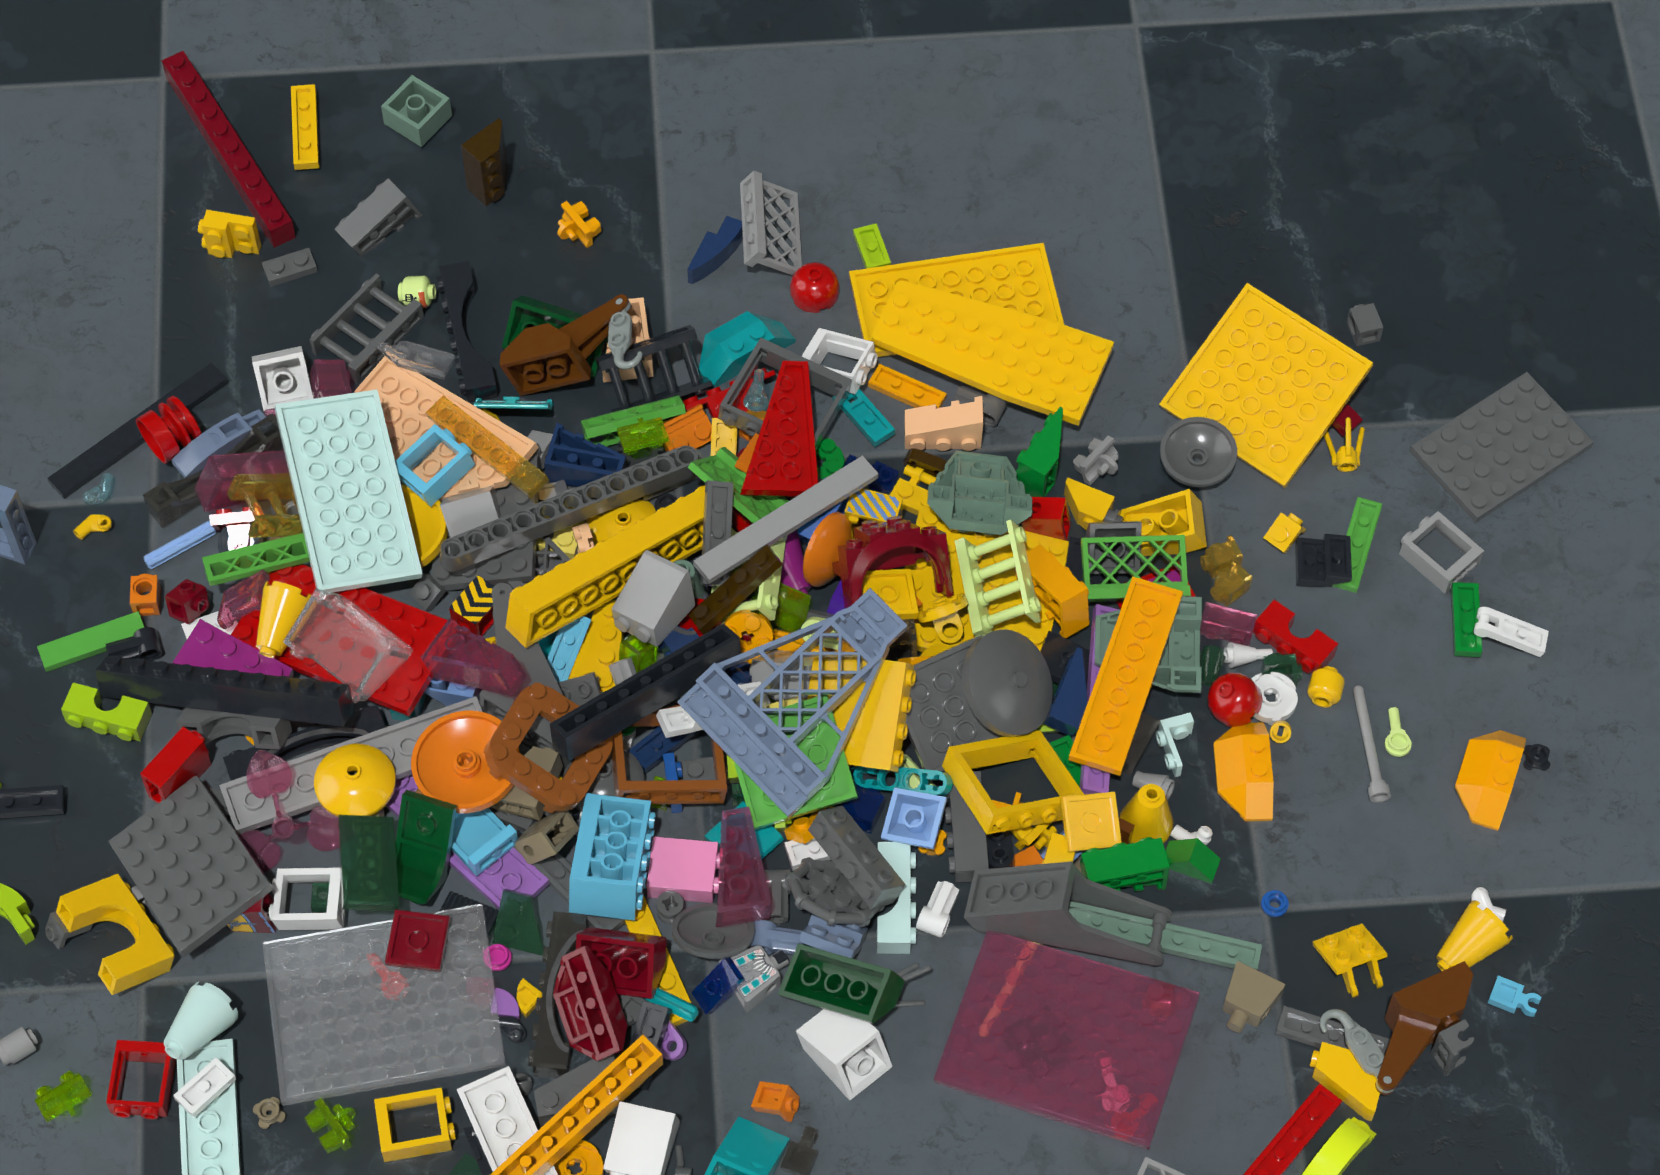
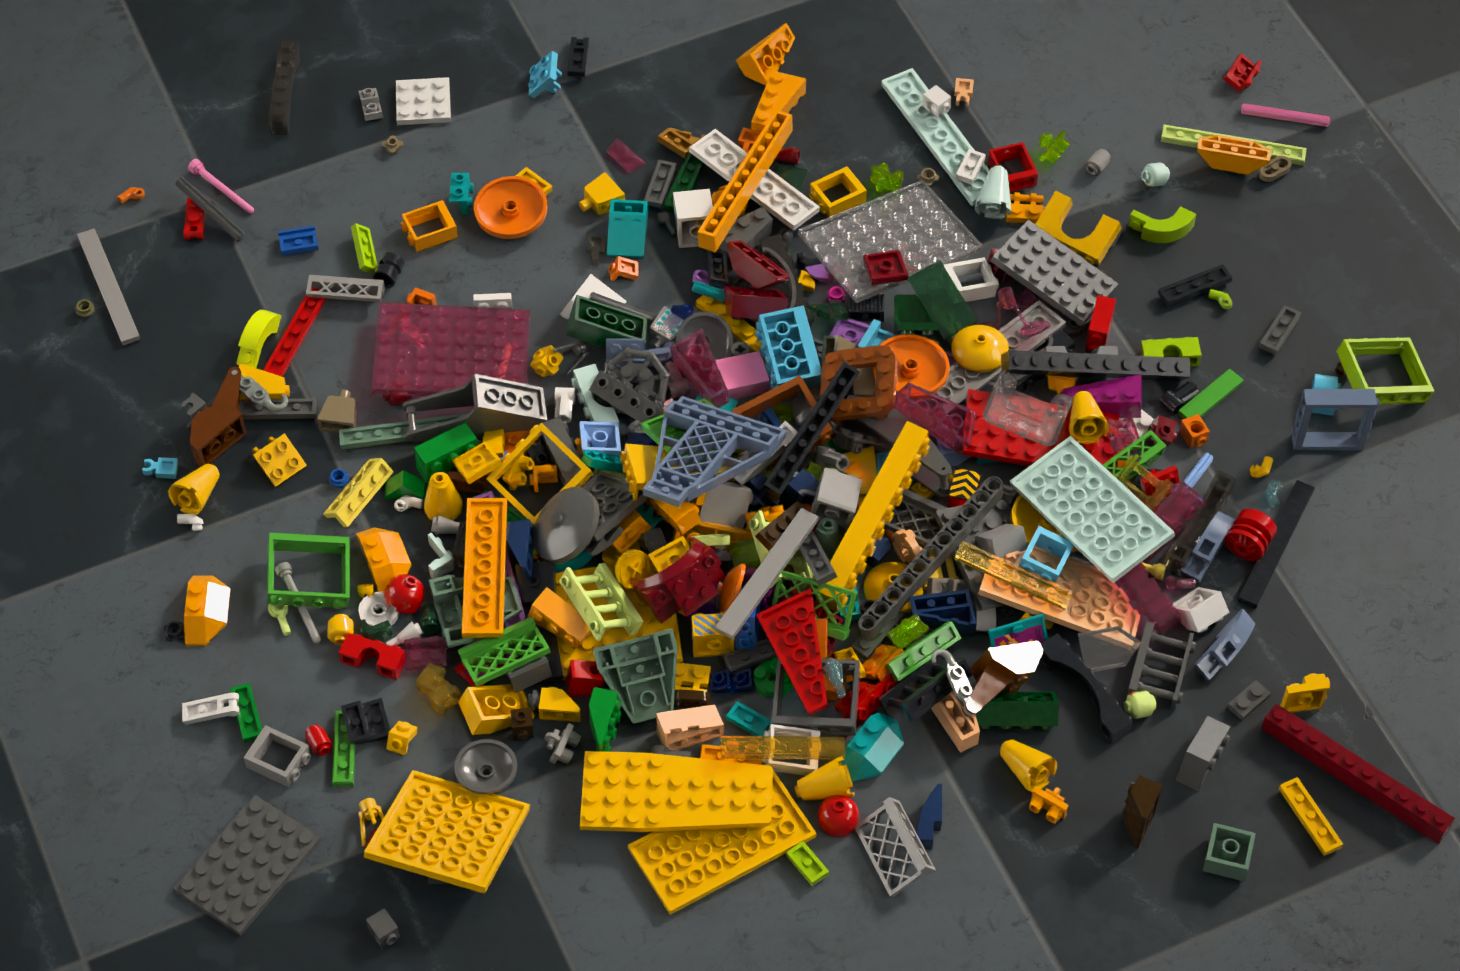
camera: 160 degrees right, 5 degrees down
none -> bright green window [267,533,350,609]
none -> red brick [305,724,332,756]
none -> light yellow fence [323,458,393,527]
none -> orange bracket [406,287,437,313]
none -> white plate [473,293,512,312]
none -> dark brown bracket [510,708,534,740]
none -> yellow brick [530,345,564,377]
none -> dark grey axle [589,292,657,325]
none -> clear yellow plate [720,736,846,759]
none -> yellow cone [794,756,855,801]
none -> yellow cone [1000,740,1057,793]
none -> light orange plate [1006,192,1044,224]
none -> sand blue slope [1194,609,1255,680]

